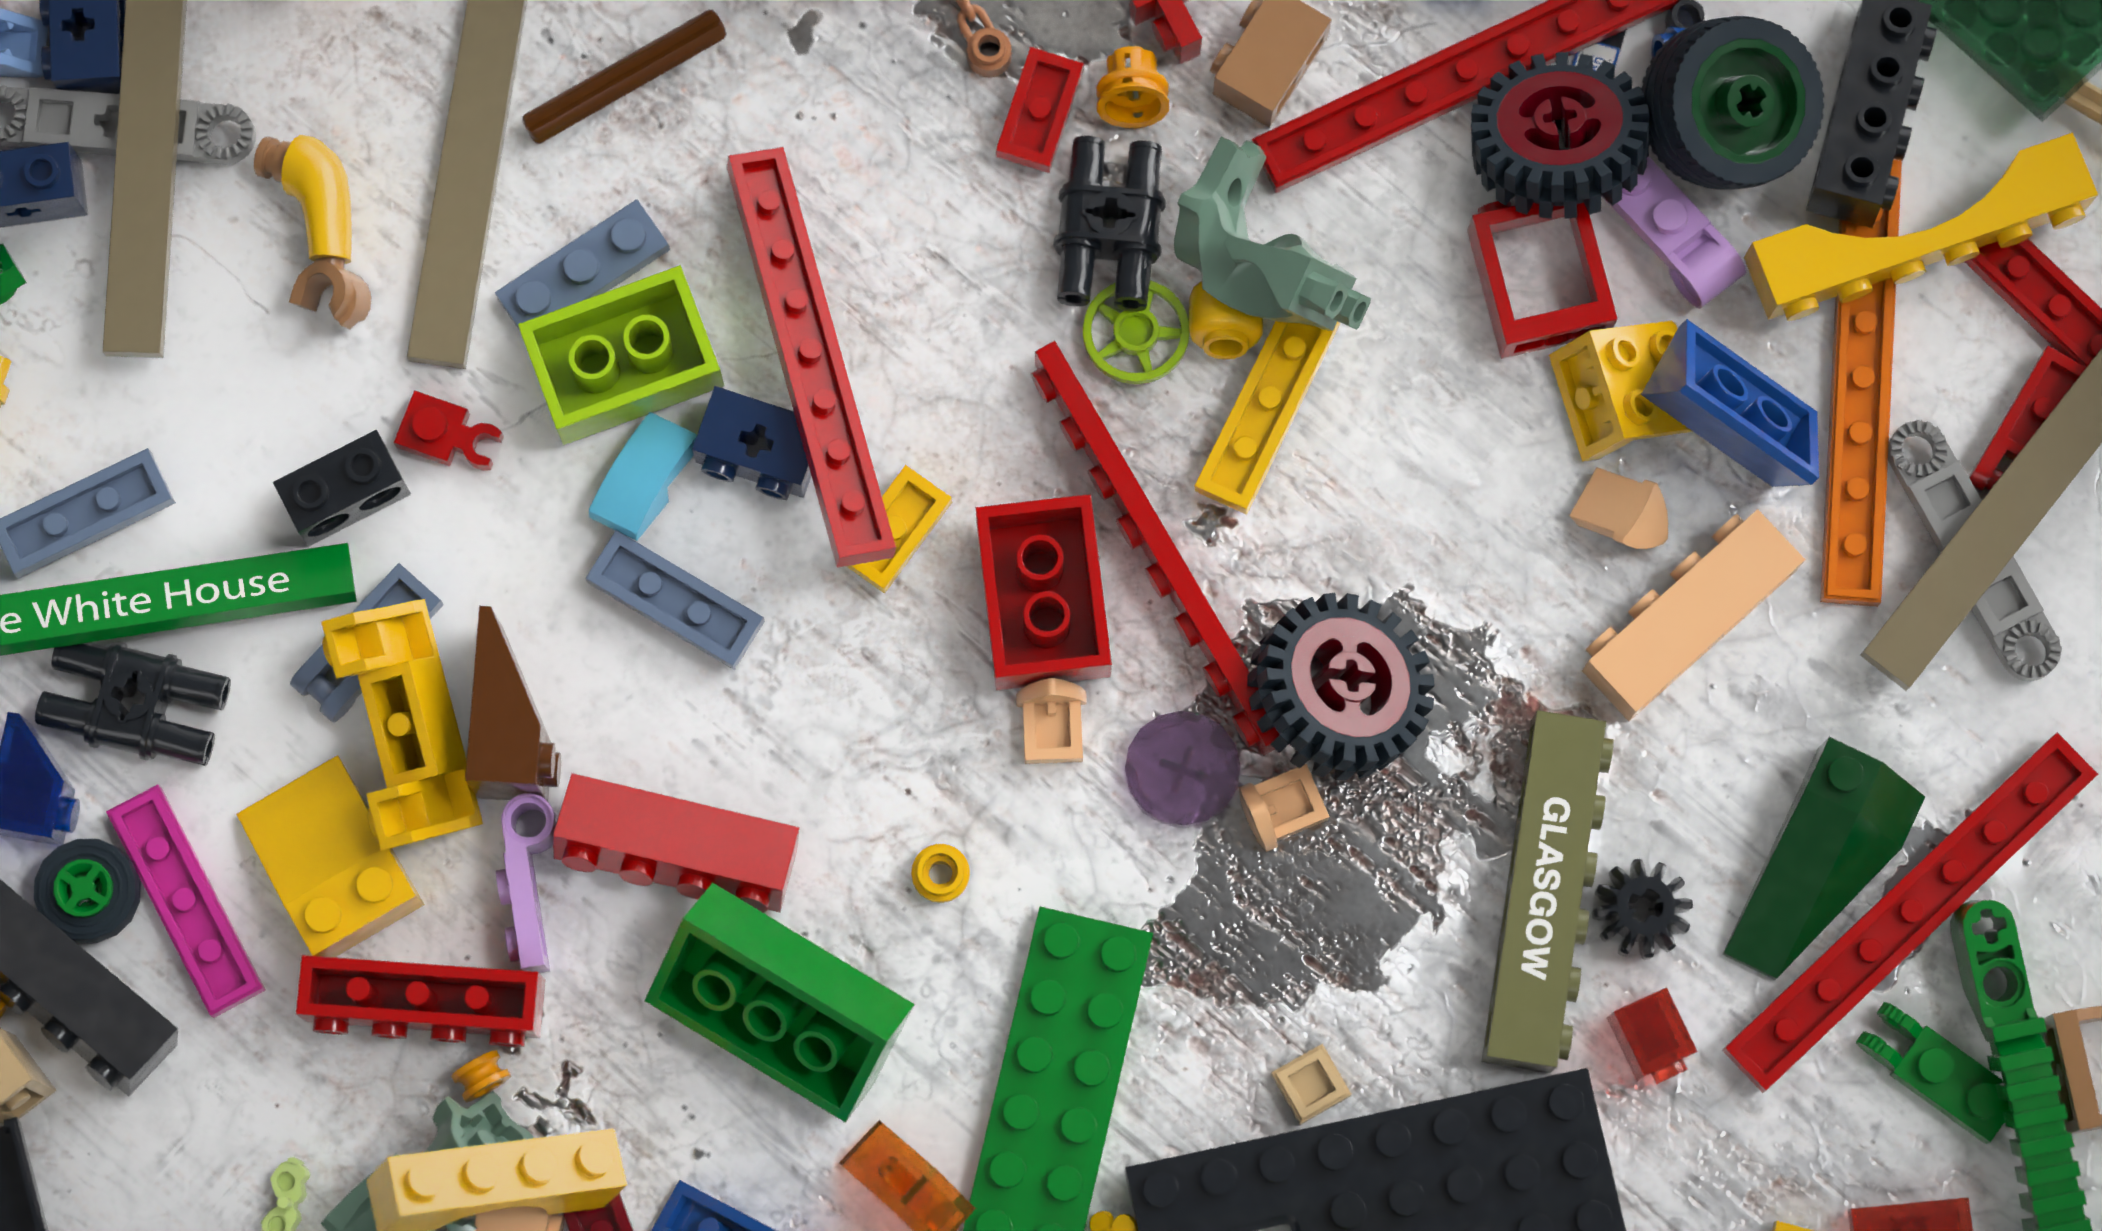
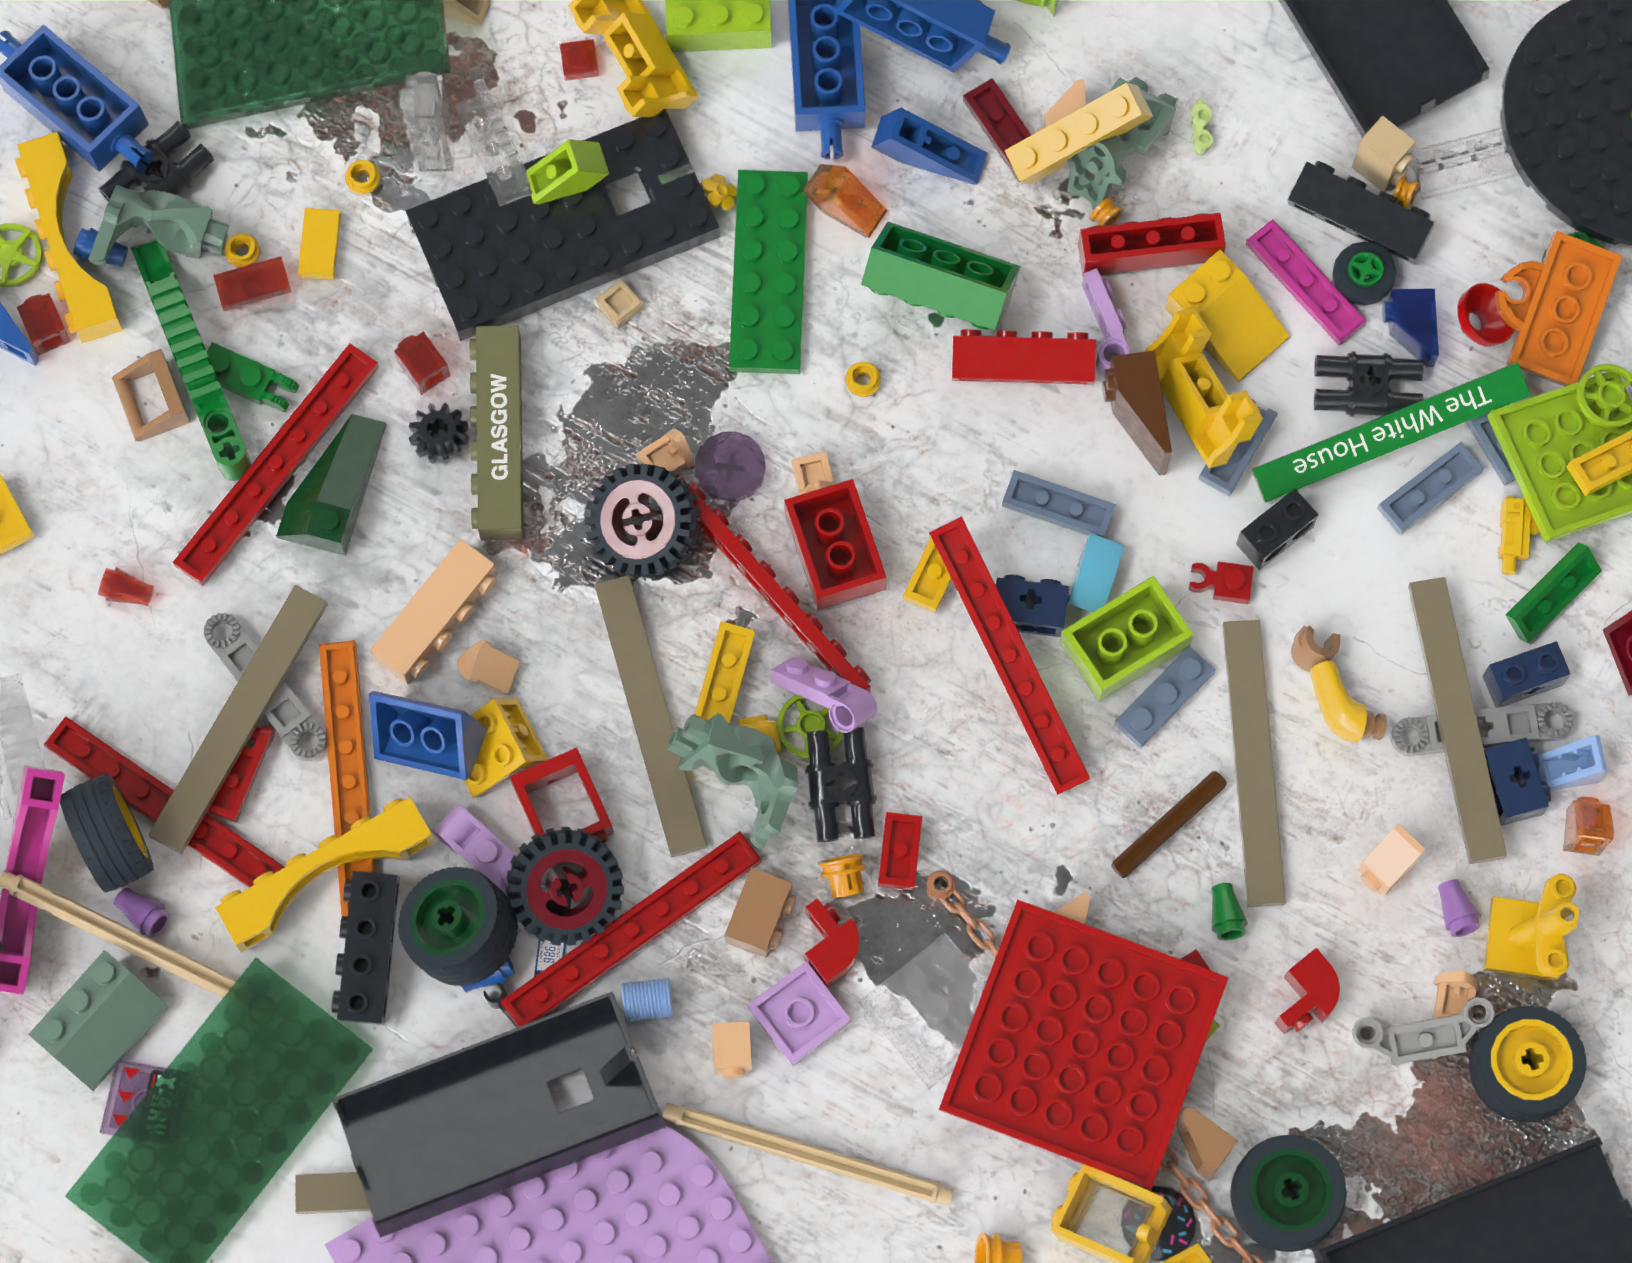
camera: 170 degrees right, 5 degrees down
none -> dark tan tile [594,575,706,858]
none -> lavender plate [770,657,877,733]

